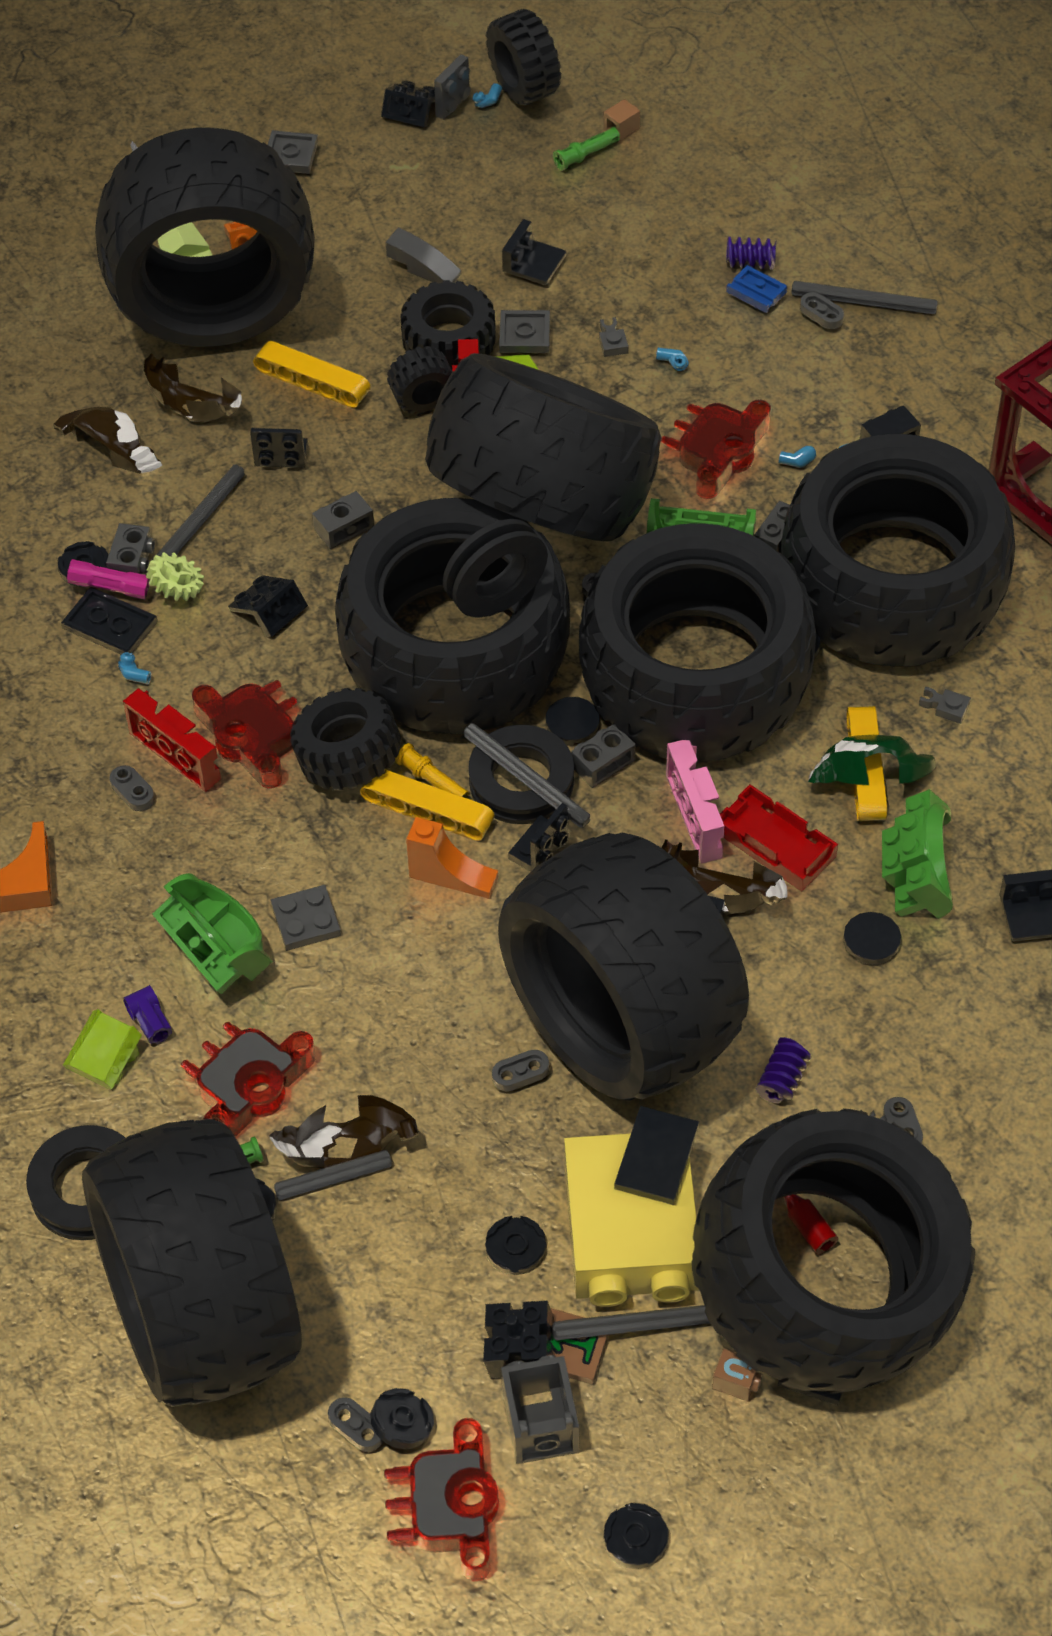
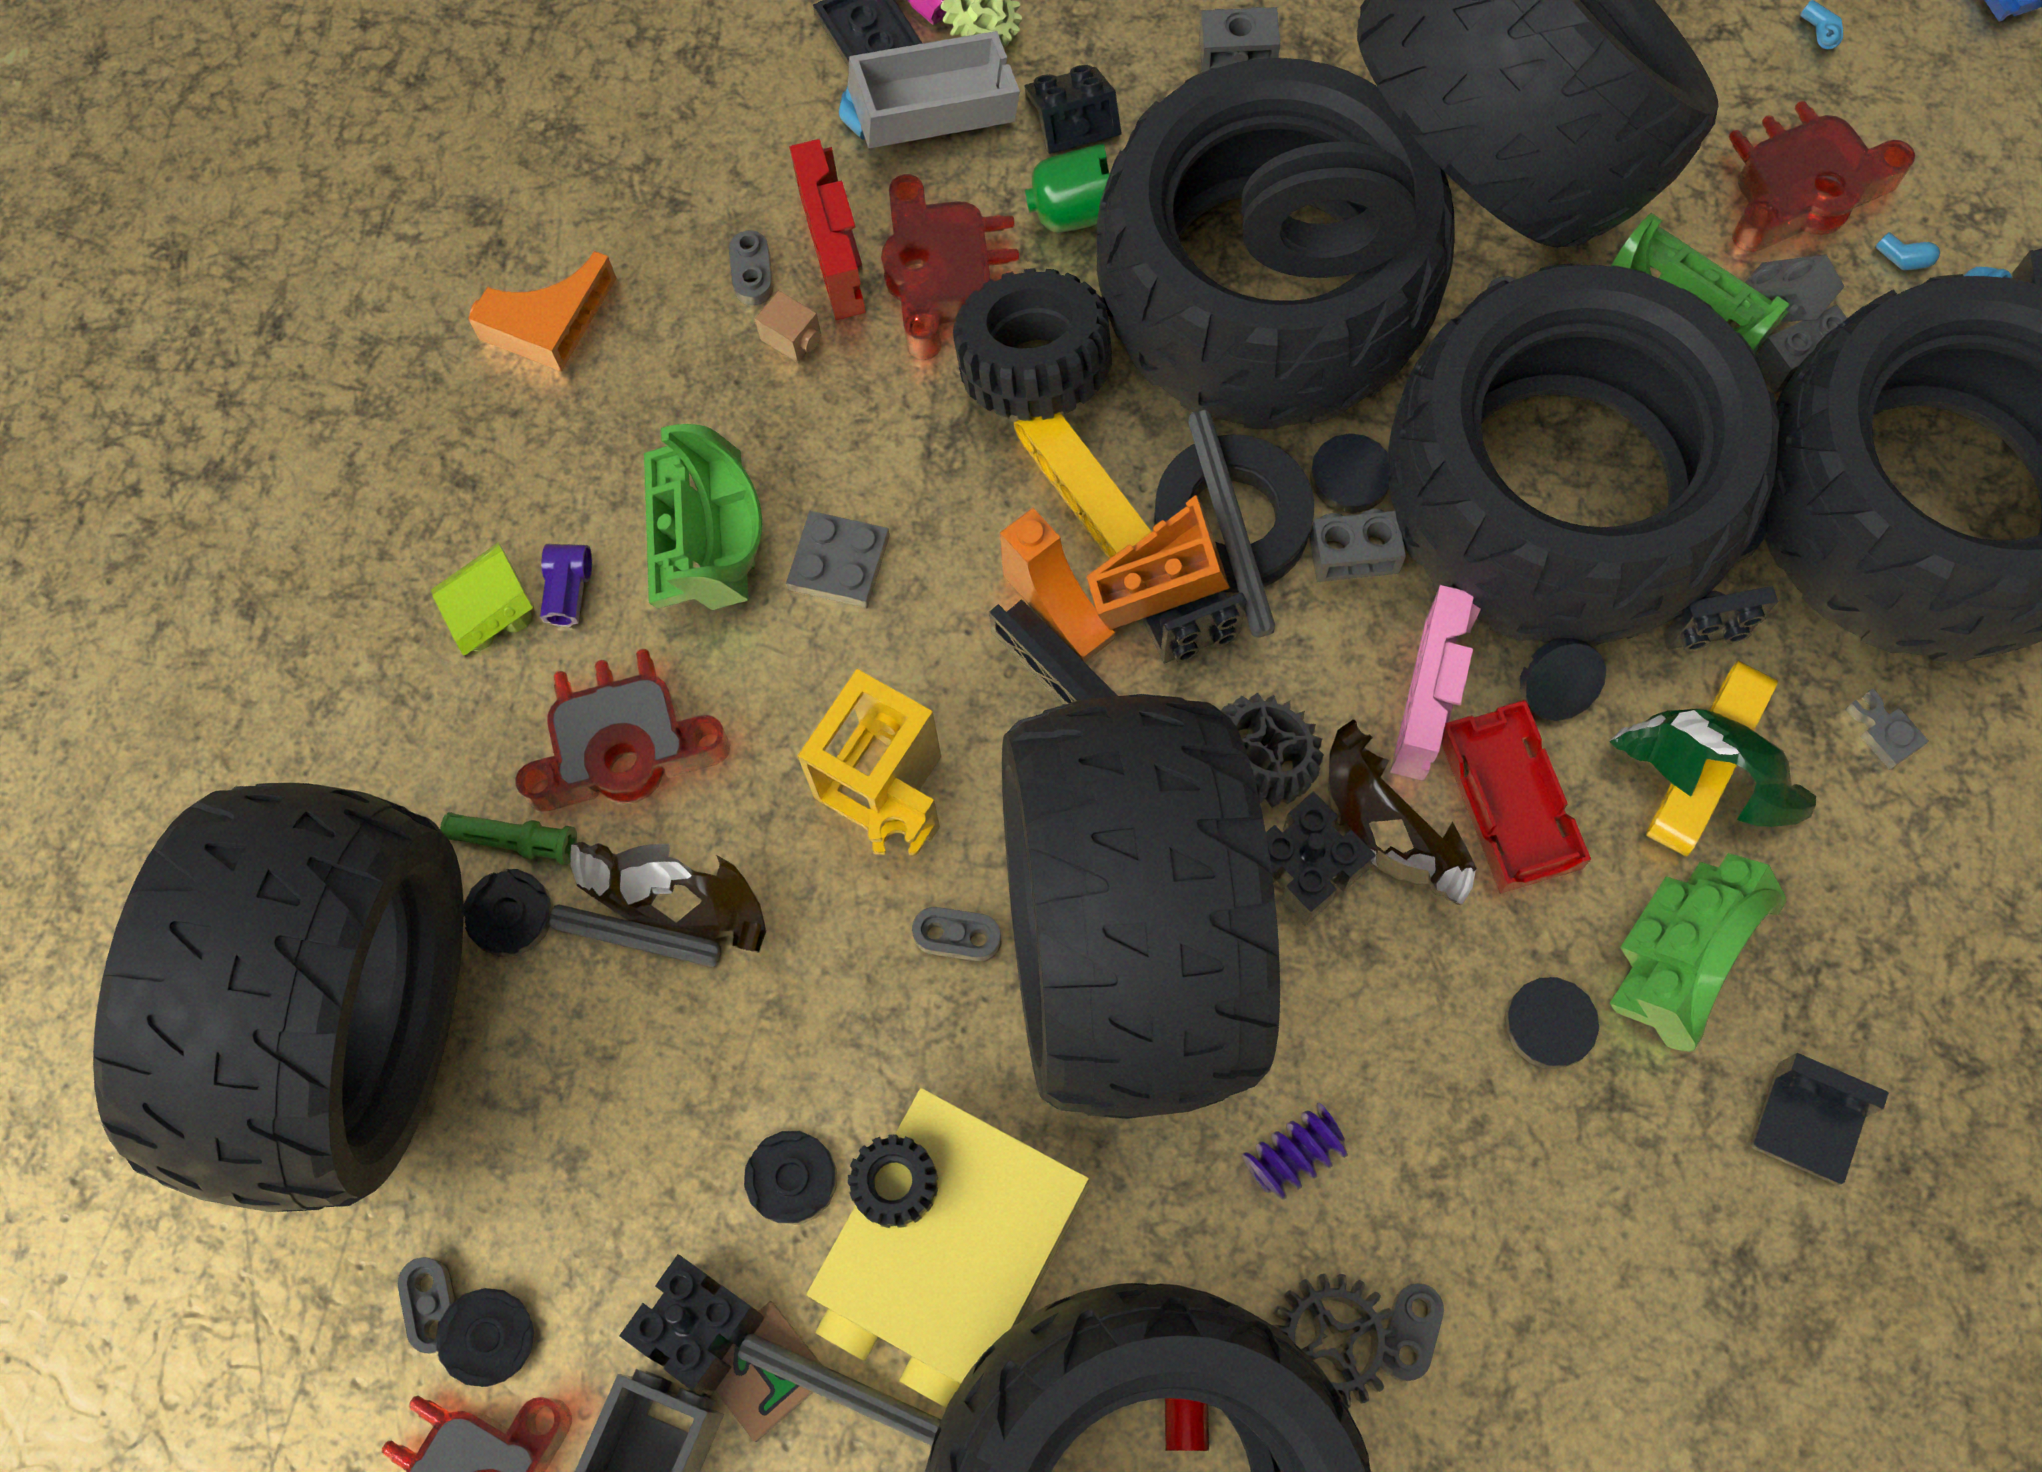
camera: 35 degrees right, 15 degrees up
black tyre [26,1125,126,1240] -> none
yellow pin [395,743,470,799] -> none
black tile [614,1106,699,1205] -> none
none -> medium nougat brick [755,290,821,363]
none -> yellow piece [797,669,942,856]
none -> light grey piece [848,31,1020,148]
none -> black tyre [848,1135,938,1228]
none -> black fence [989,599,1118,705]
none -> green cylinder [1025,143,1110,233]
none -> orange wedge [1086,495,1230,630]
none -> black tile [1519,638,1606,721]
none -> black plate [1663,586,1778,651]
none -> dark grey brick [1745,254,1845,322]

